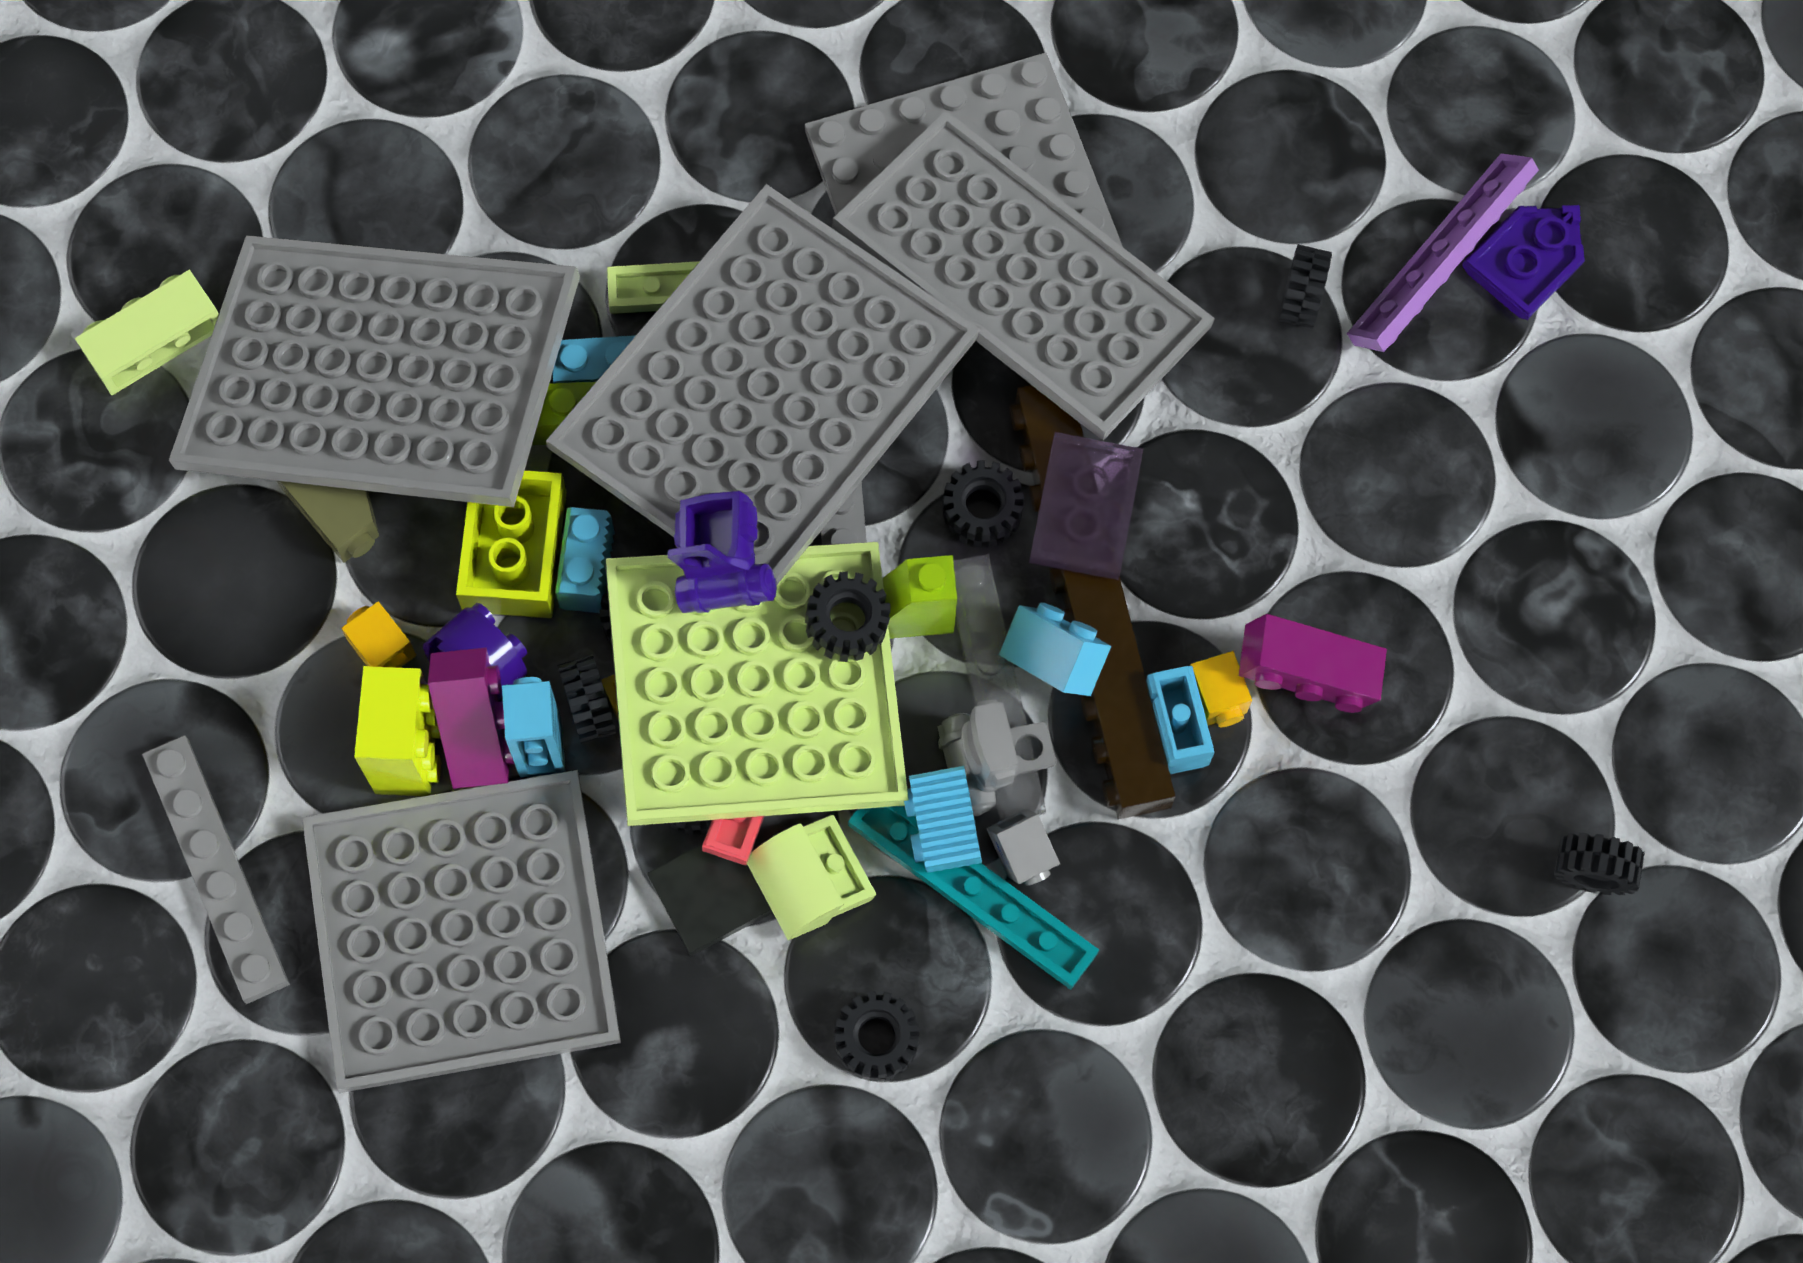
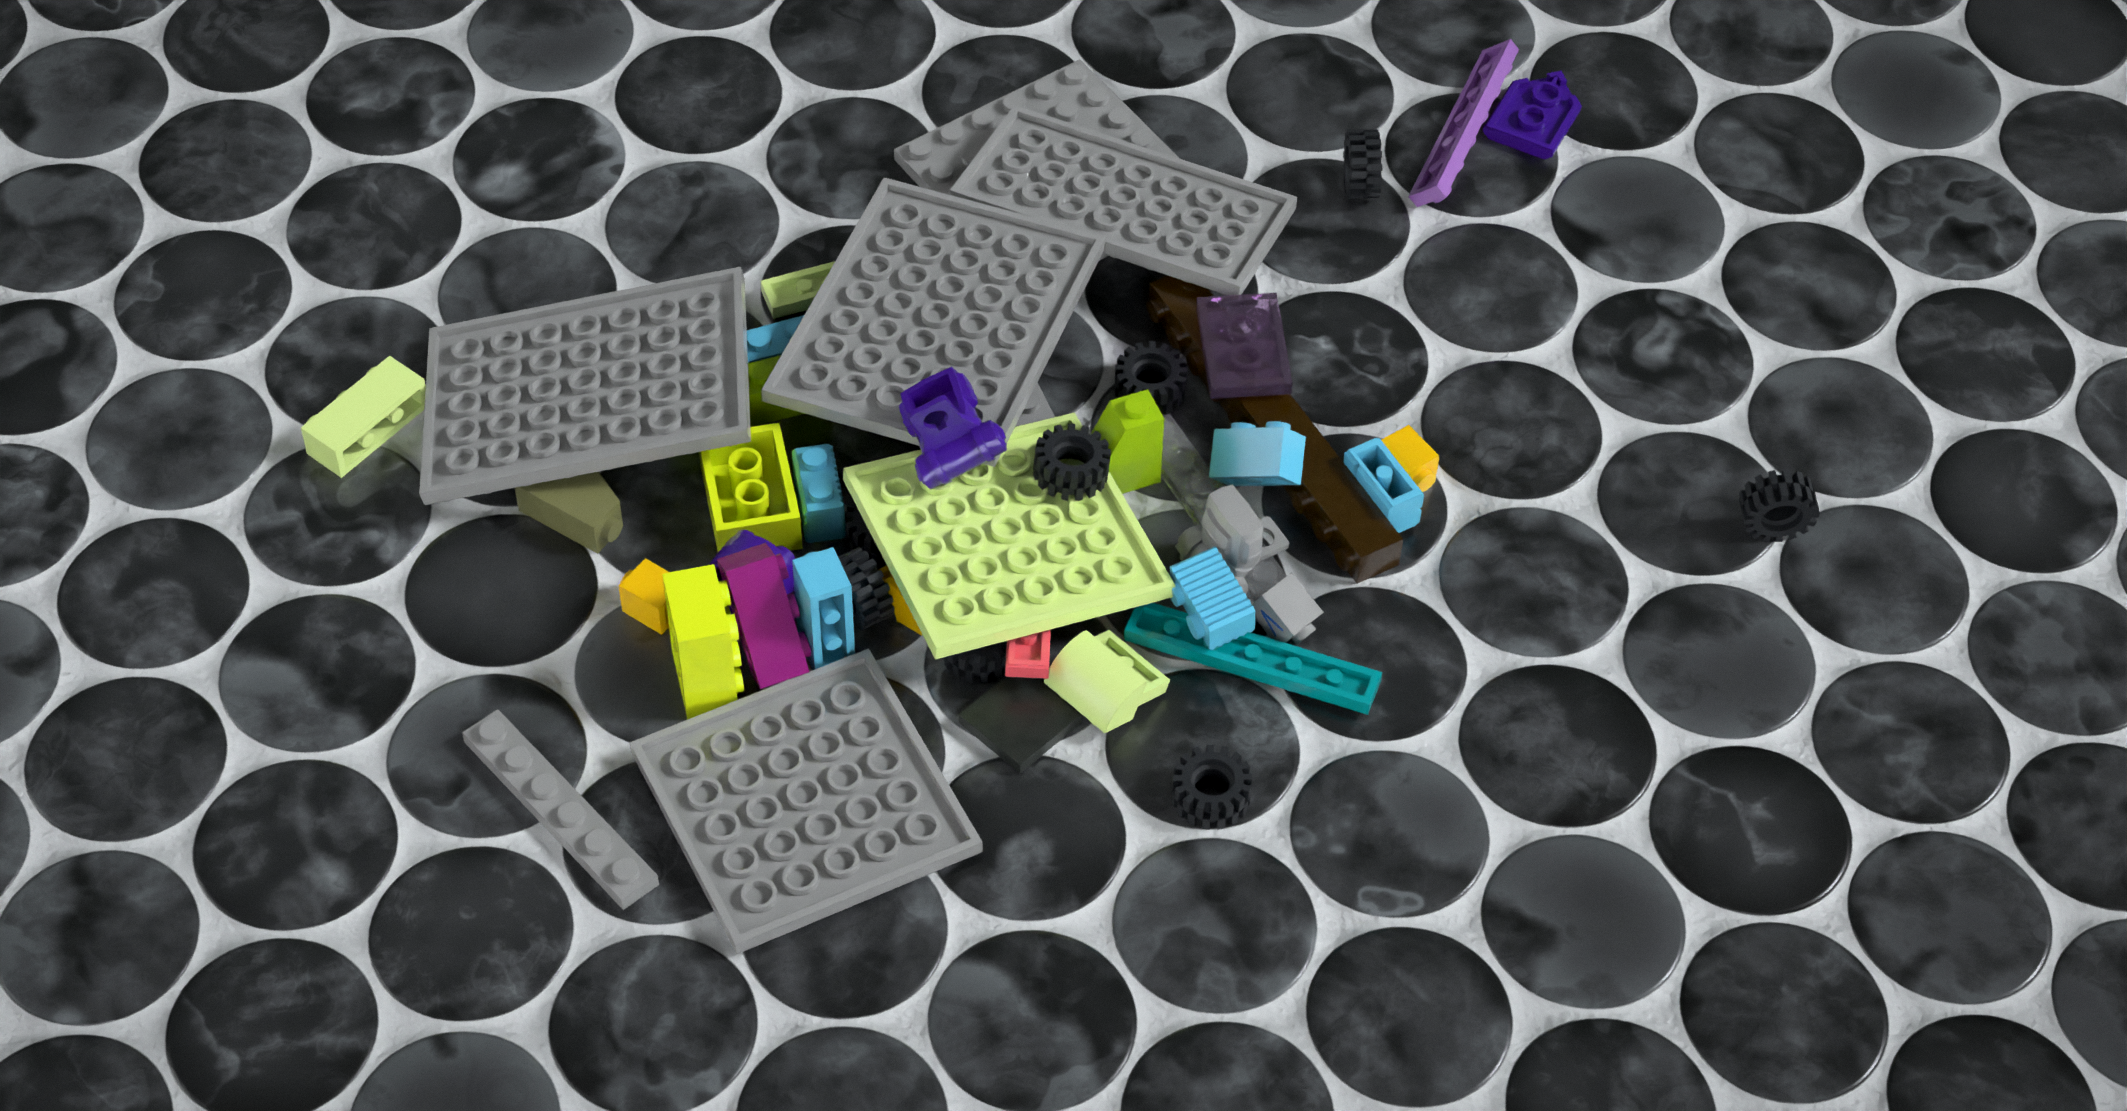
camera: 15 degrees left, 20 degrees down
magenta brick [1238,614,1387,713] -> none

